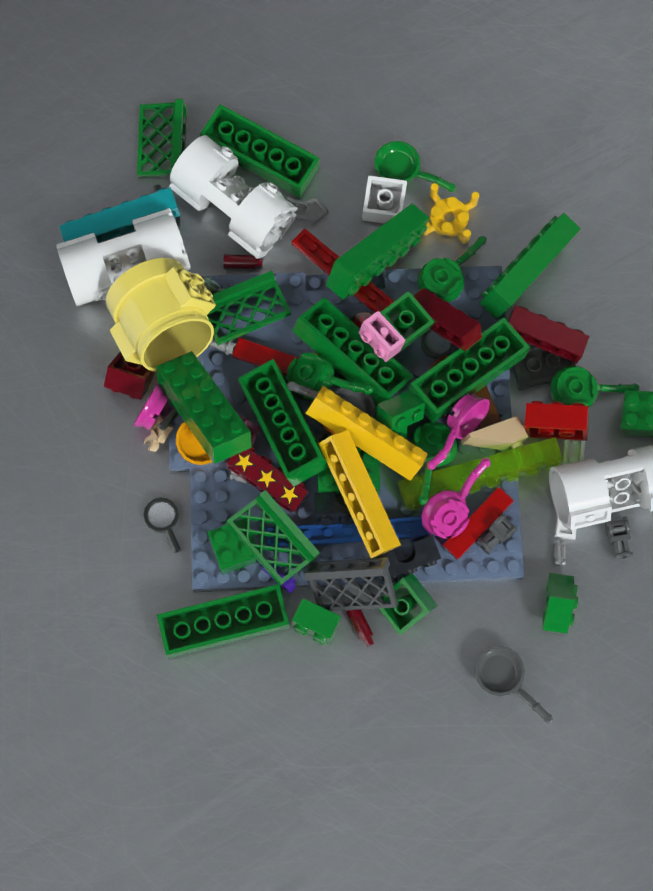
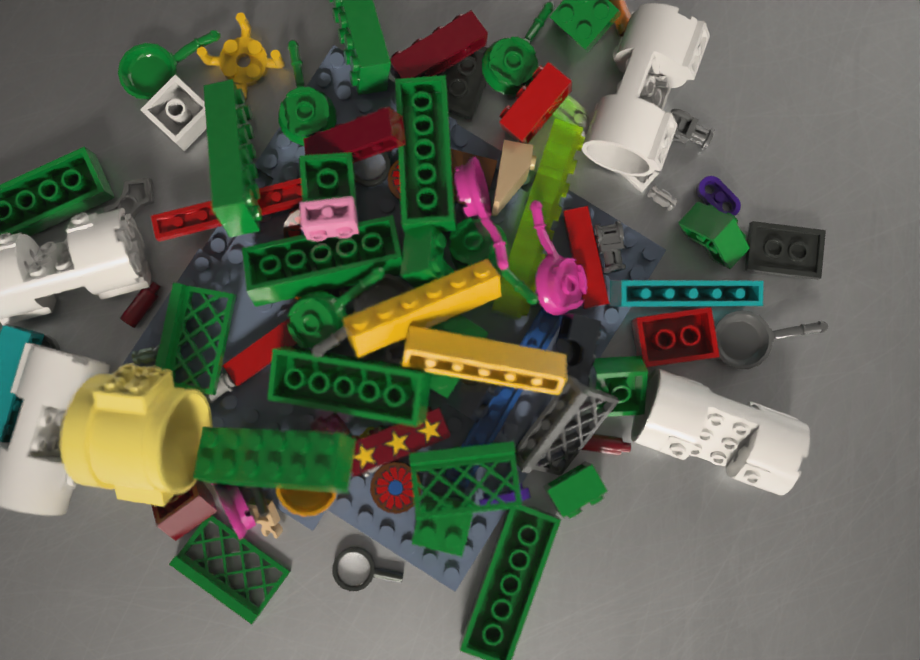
camera: 55 degrees left, 10 degrees up
none -> green fence [169,515,291,625]
none -> tile [370,462,421,514]
none -> teal brick [610,280,764,307]
none -> red brick [631,307,720,368]
none -> white cylinder [631,367,810,495]
none -> dark purple plate [697,176,741,216]
none -> pearl dark grey plate [745,221,826,280]

